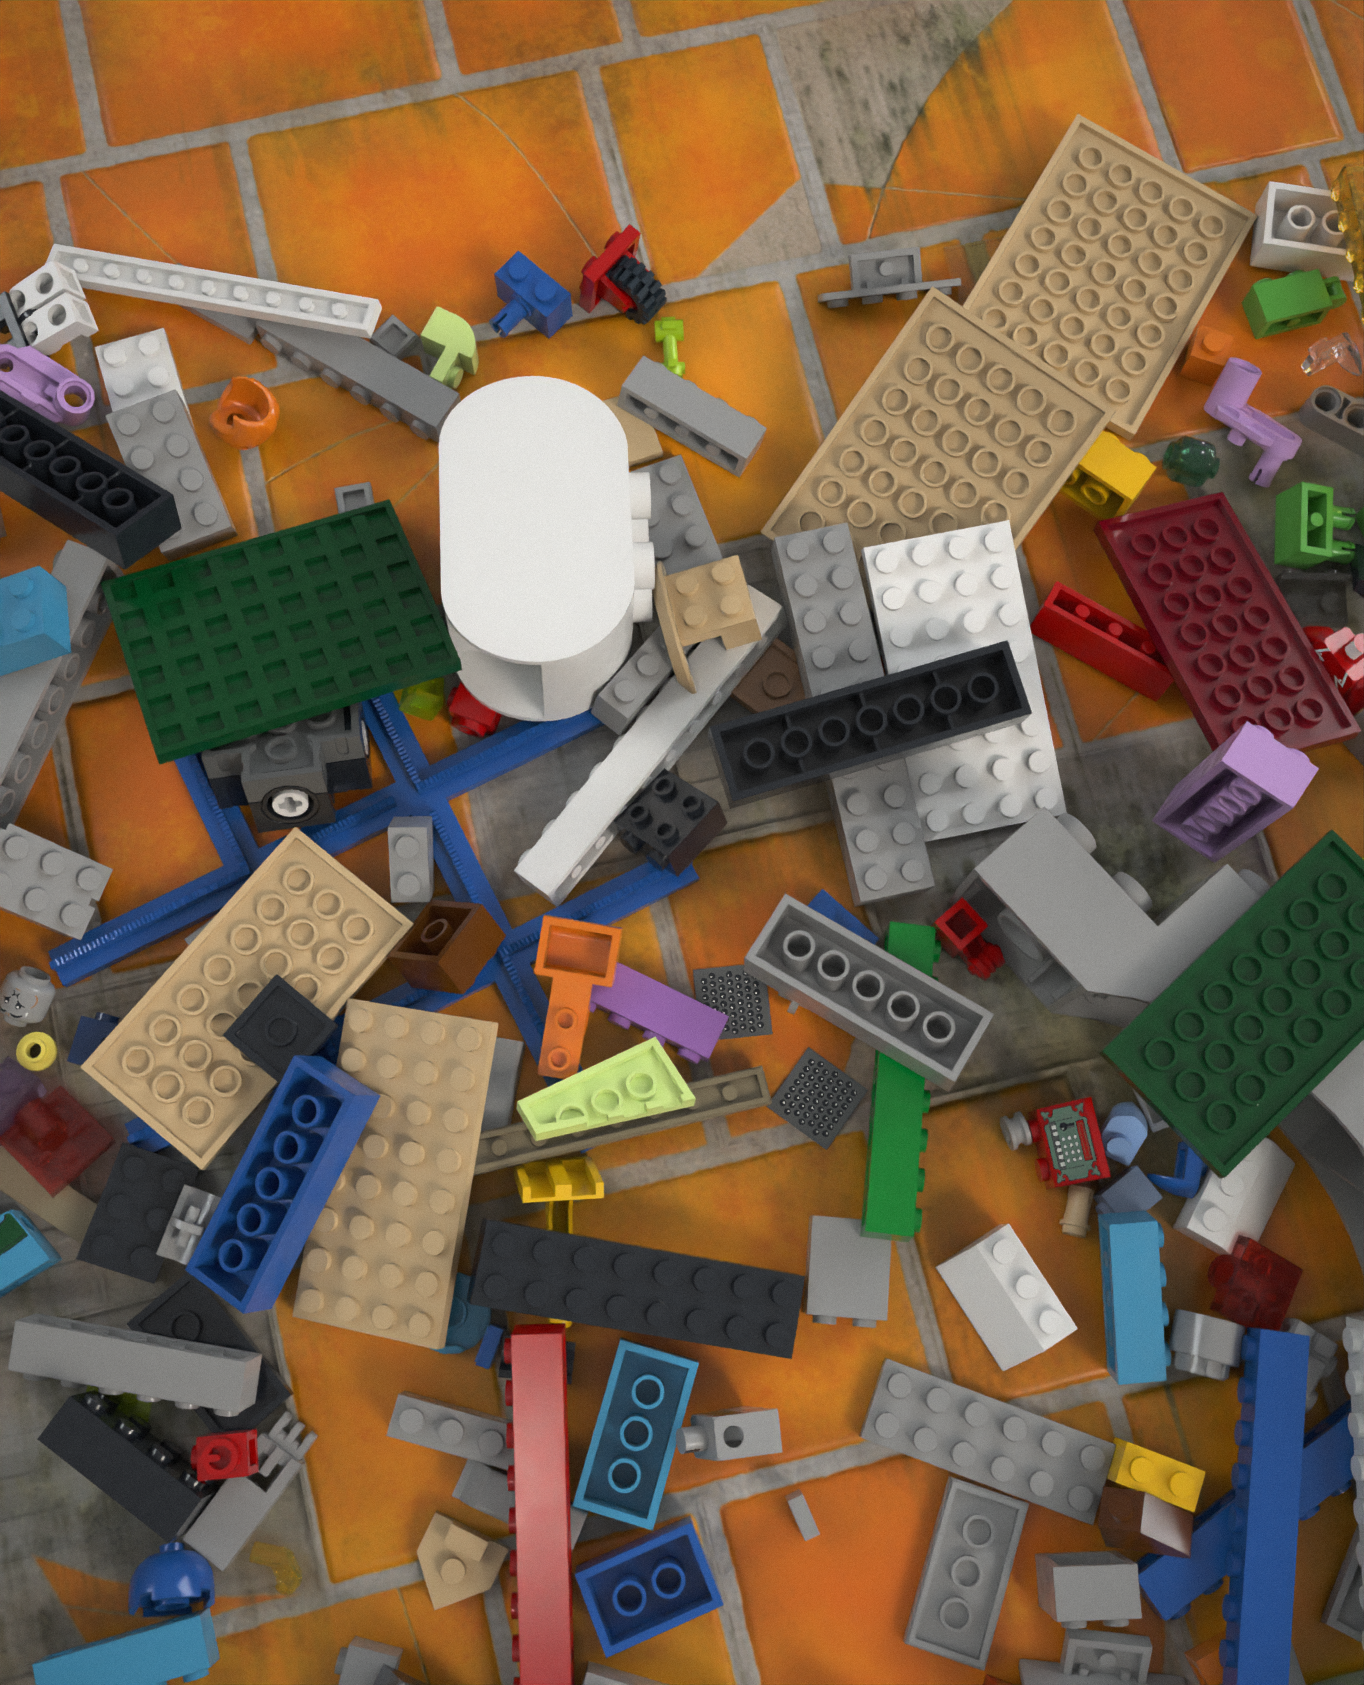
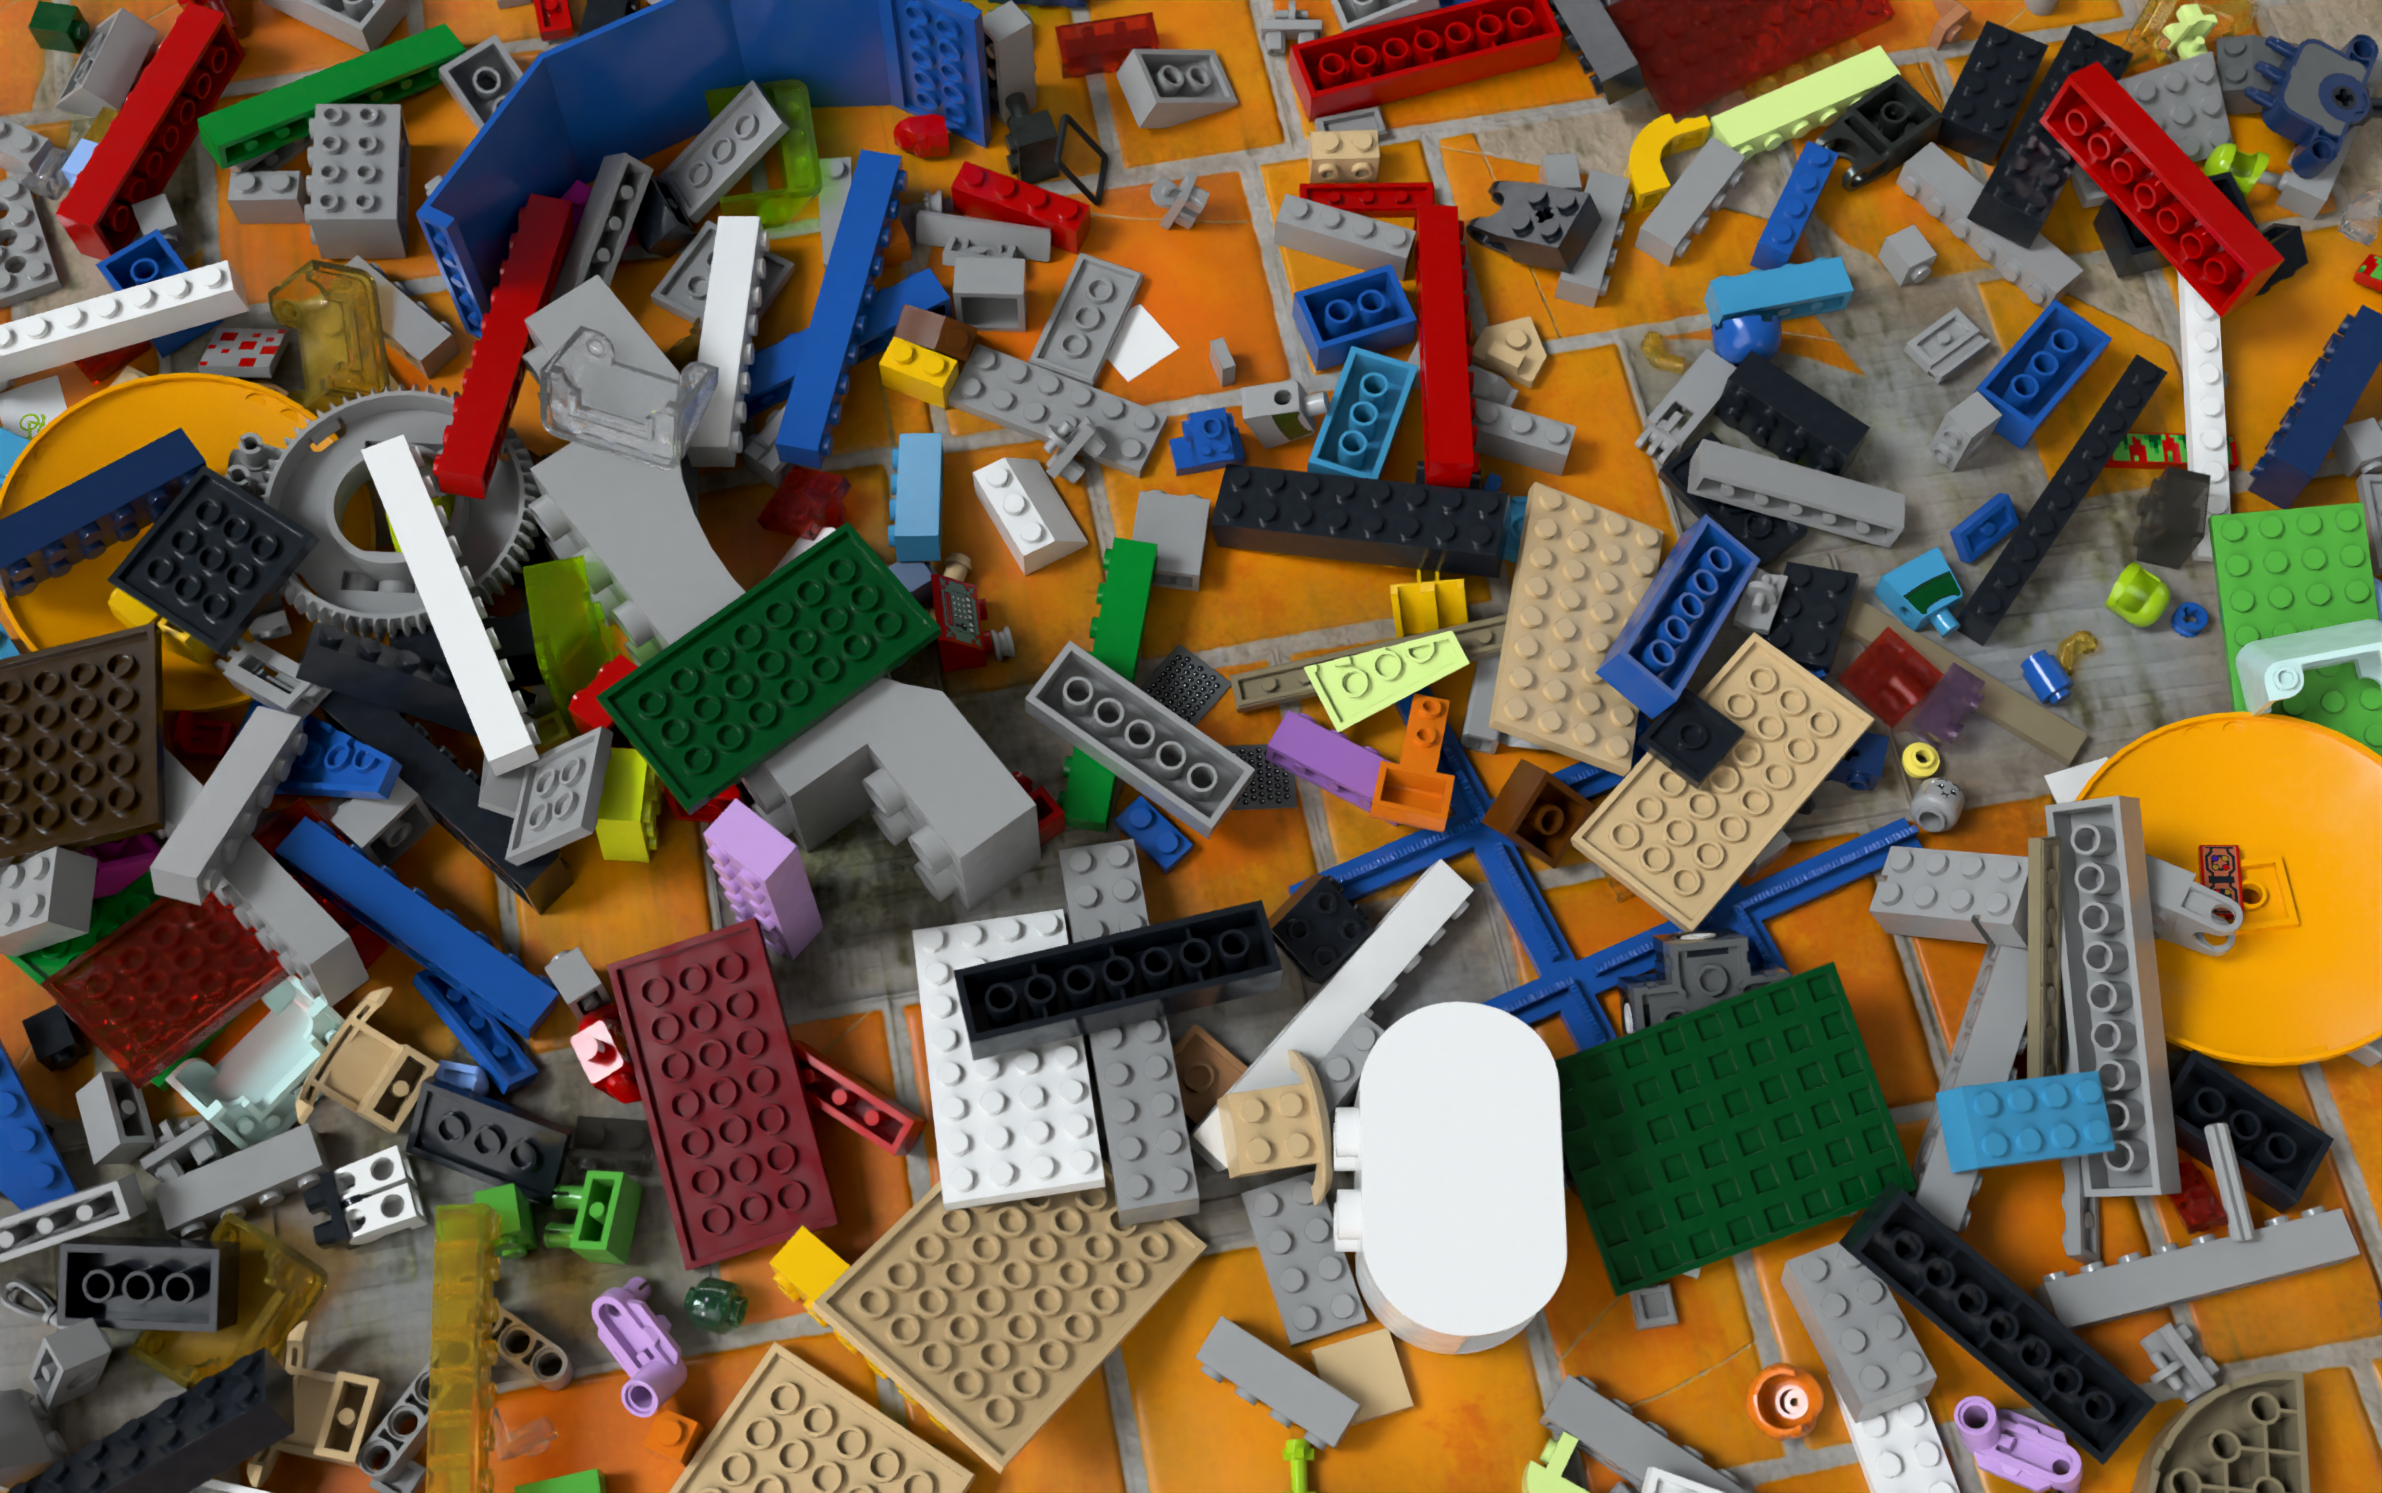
camera: 175 degrees left, 10 degrees down
red brick [191,1429,259,1481] -> none
light grey brick [388,816,435,903] -> none
light grey piece [1168,1309,1246,1381] -> none
none -> light grey hips [1043,416,1106,484]
none -> white sticker [1107,303,1180,382]
none -> blue tile [1169,407,1245,476]

